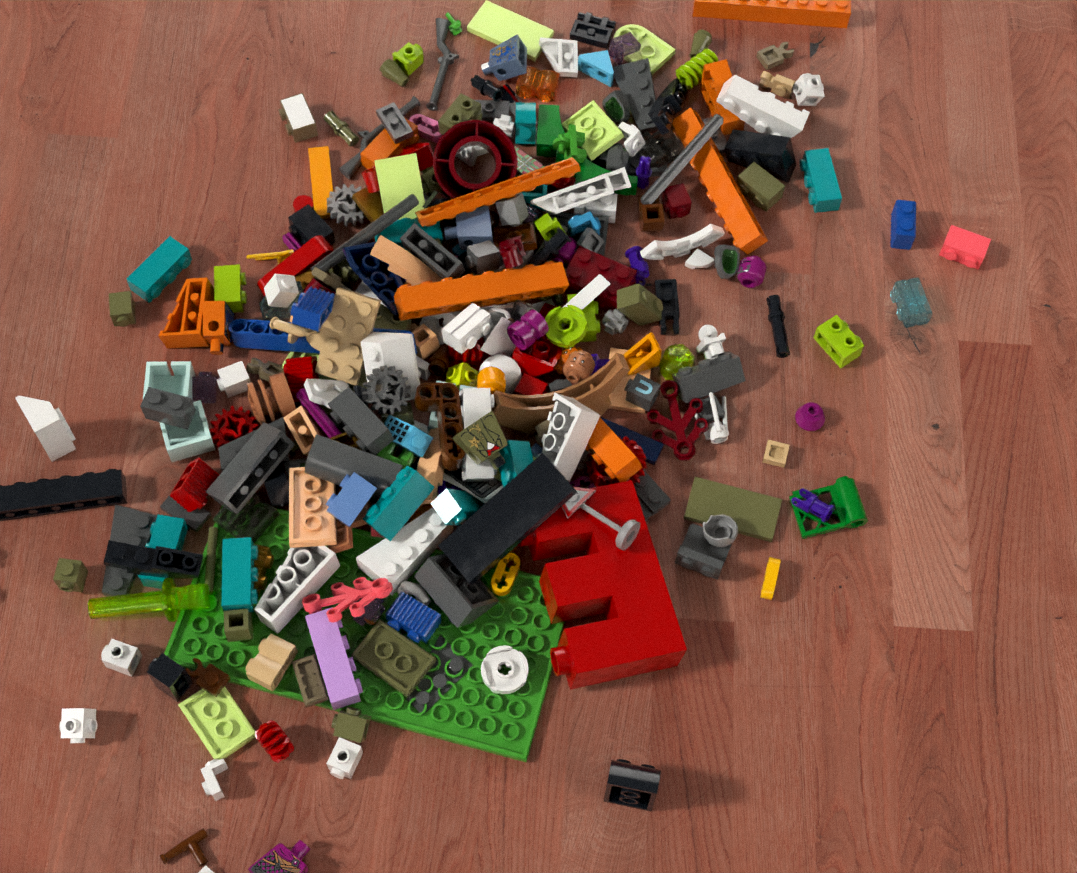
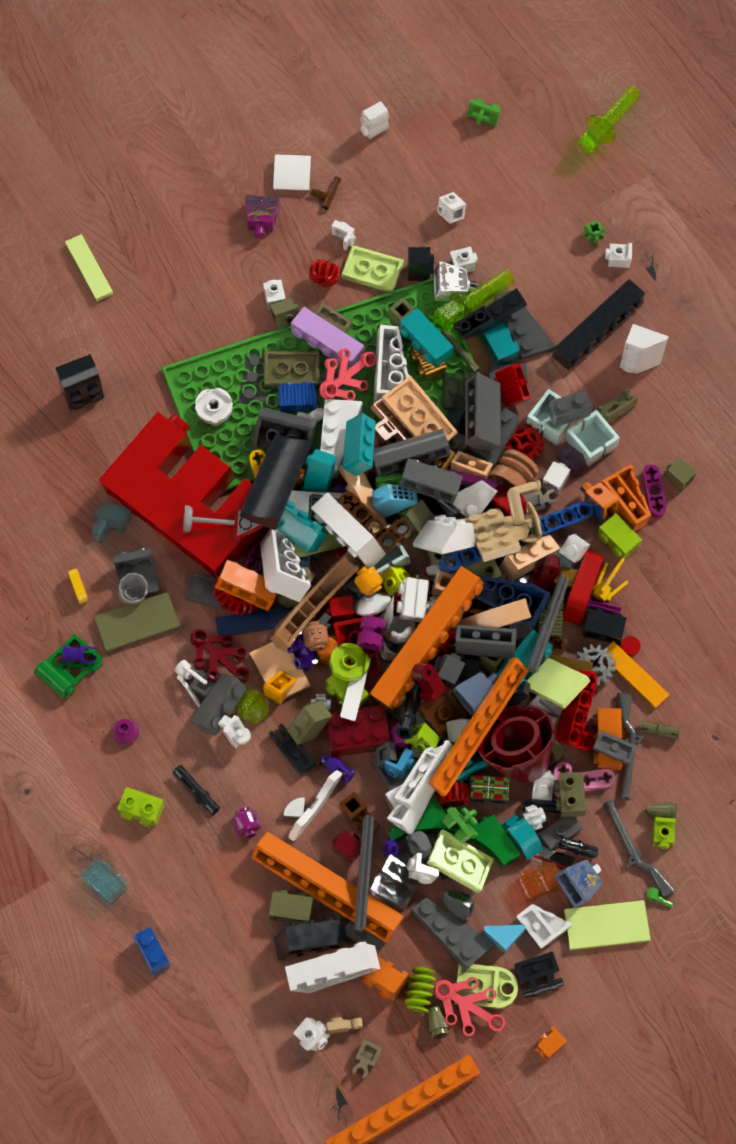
camera: 145 degrees right, 5 degrees up
olive brick [53,558,88,592] -> none
teal brick [126,236,192,303] -> none
reddish brown plate [185,658,230,697] -> none
tan brick [246,633,298,691] -> none
brick [278,93,318,143] -> none
blue brick [290,286,335,332] -> none
dark tan plate [311,267,354,292] -> none
medium blue brick [326,472,377,527] -> none
dark grey gear [362,365,411,415] -> none
olive torso [452,411,508,470] -> none
bracket [608,32,641,65] -> none
dark grey brick [625,373,661,412] -> none
black slope [648,78,688,135] -> none
rock [714,245,740,280] -> none
tan plate [762,440,790,468] -> none
teal brick [800,148,842,213] -> none
coral brick [939,225,991,270] -> none
none -> clear light blue brick [91,504,131,543]
none -> white torso [433,261,477,301]
none -> coral plant [434,977,505,1036]
none -> olive hinge [595,388,638,424]
none -> magenta beam [642,464,666,518]

